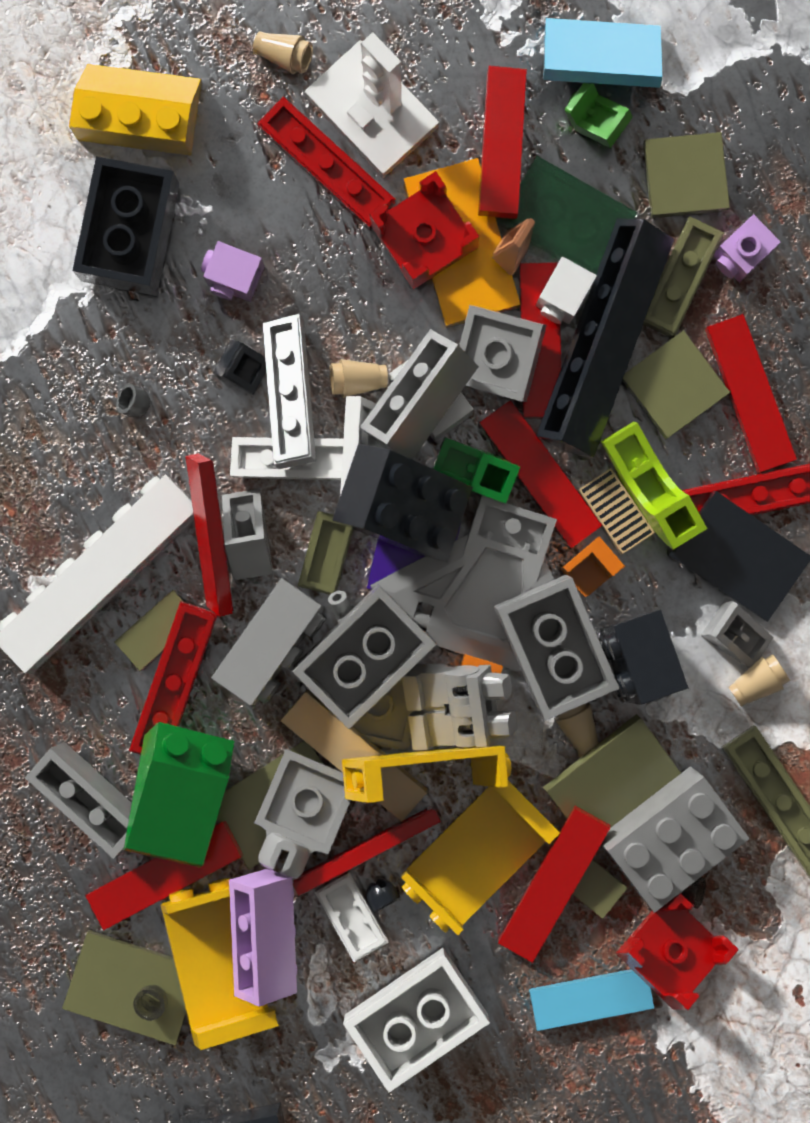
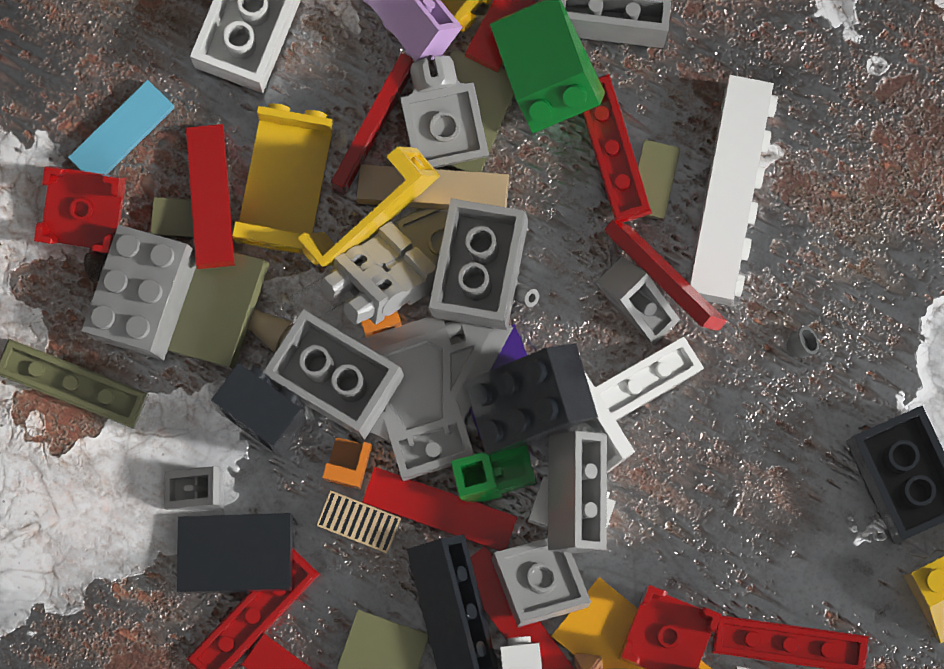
camera: 140 degrees right, 5 degrees down
lavender brick [201,241,265,302] -> none
light grey brick [211,578,326,706] -> none
black slope [213,340,267,395] -> none
tile [263,314,316,469] -> none
olive tile [298,511,354,595] -> none
white plate [315,871,389,962] -> none
tan cone [330,359,388,398] -> none
black hinge [366,879,401,913] -> none
lime arch [601,421,708,550] -> none
tan cone [729,654,791,707] -> none

